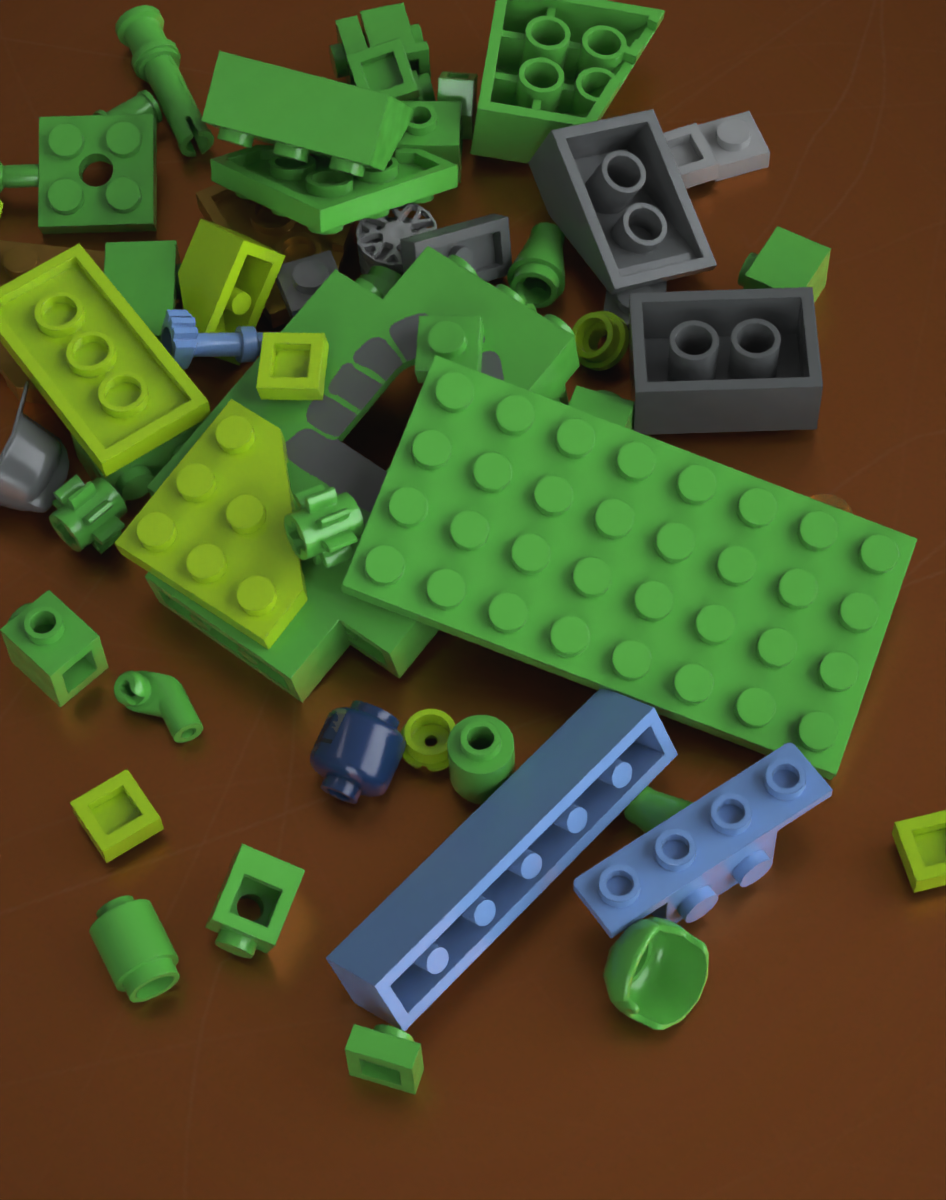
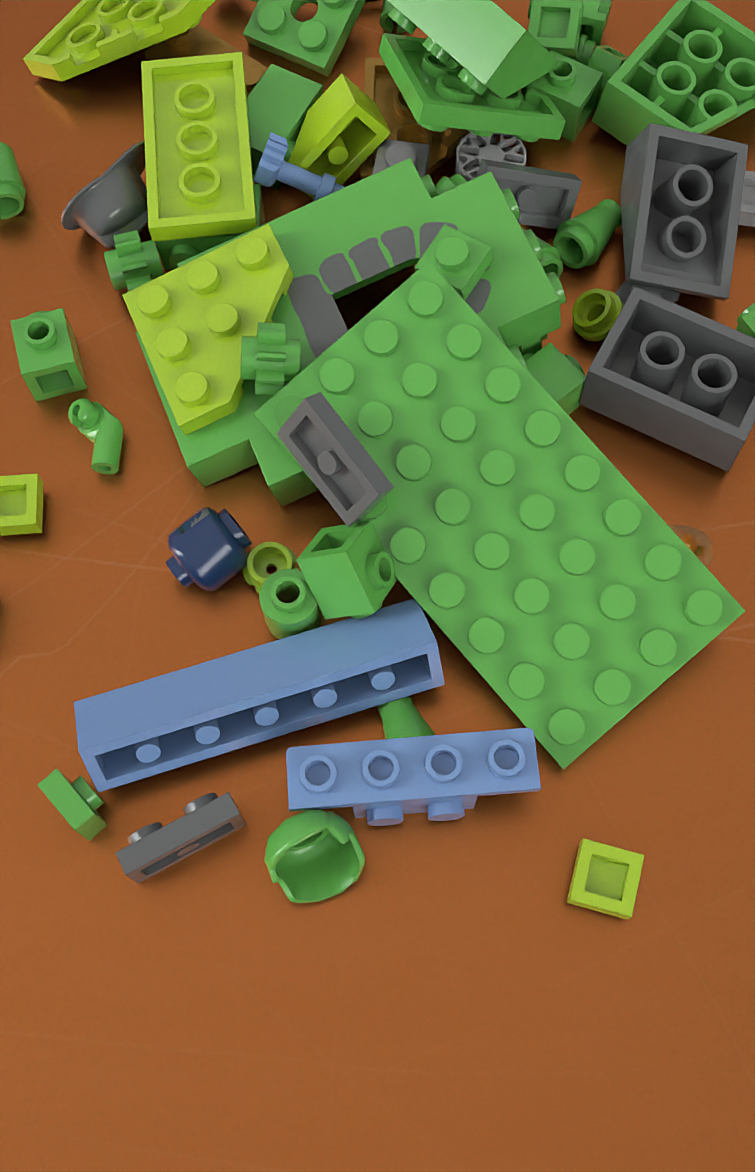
camera: 30 degrees right, 10 degrees up
bright green brick [205,844,305,959] -> none
lime plate [256,332,329,400] -> none
none -> dark grey plate [116,792,247,884]
none -> dark grey plate [276,392,394,527]
none -> bright green brick [296,520,397,619]

